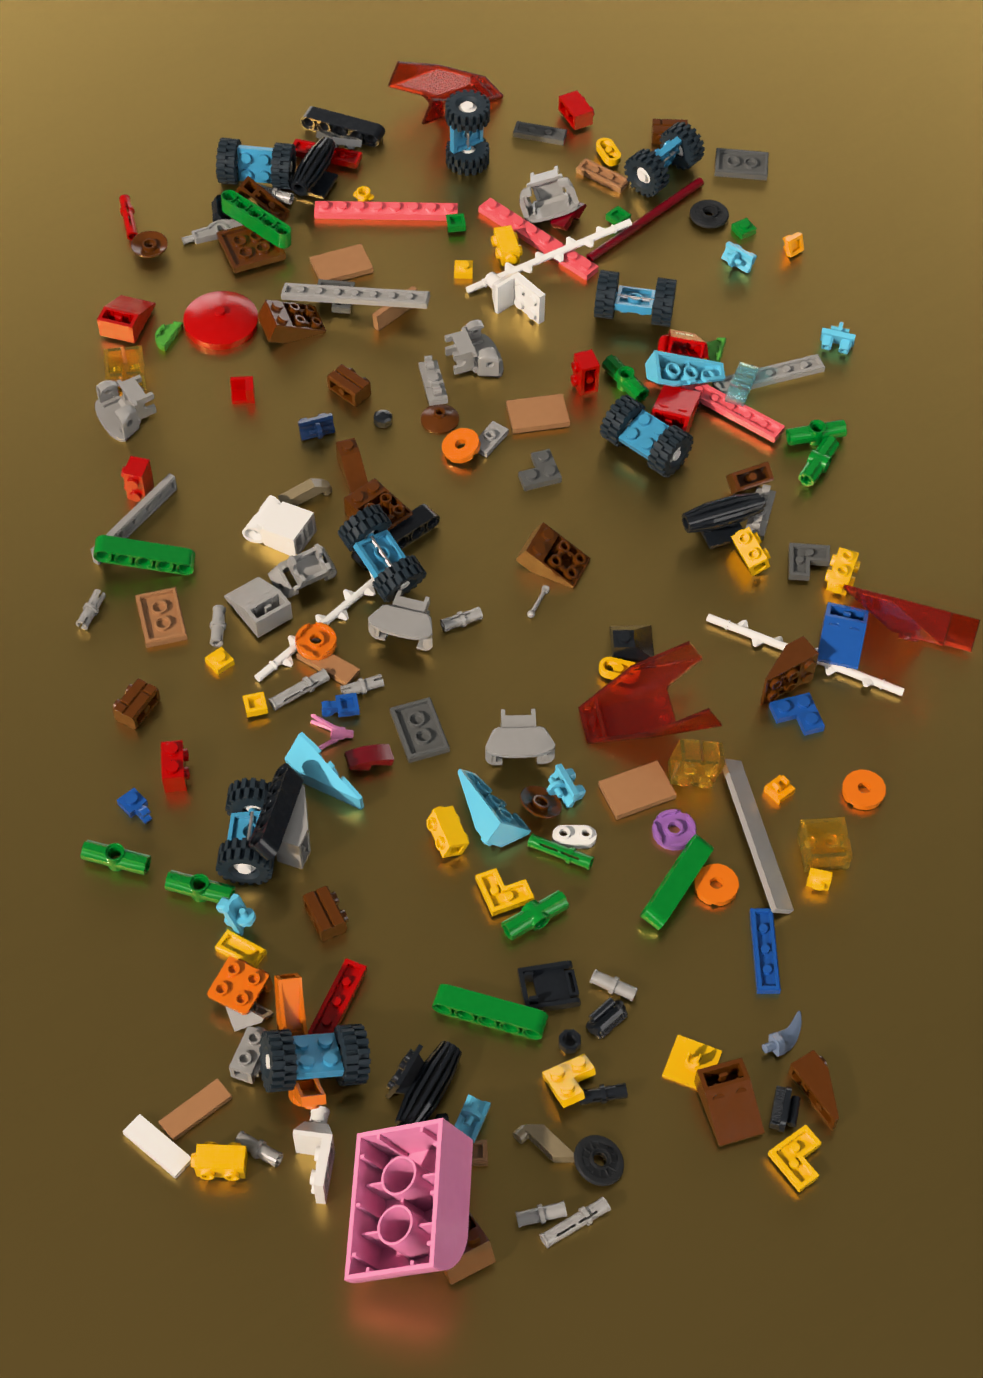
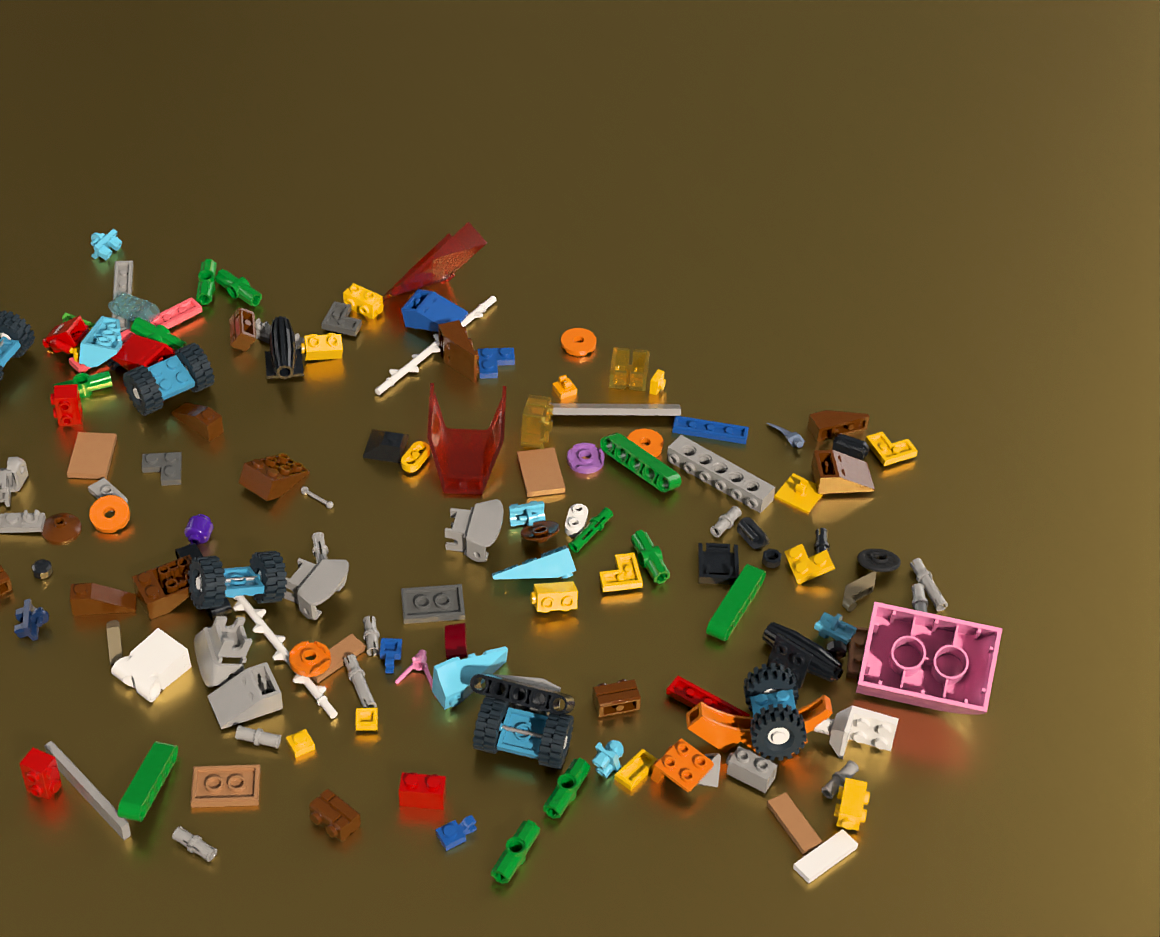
camera: 80 degrees left, 10 degrees down
none -> green piece [130,317,187,351]
none -> reddish brown slope [171,403,224,442]
none -> dark purple head [184,514,214,545]
none -> light grey brick [667,435,775,513]

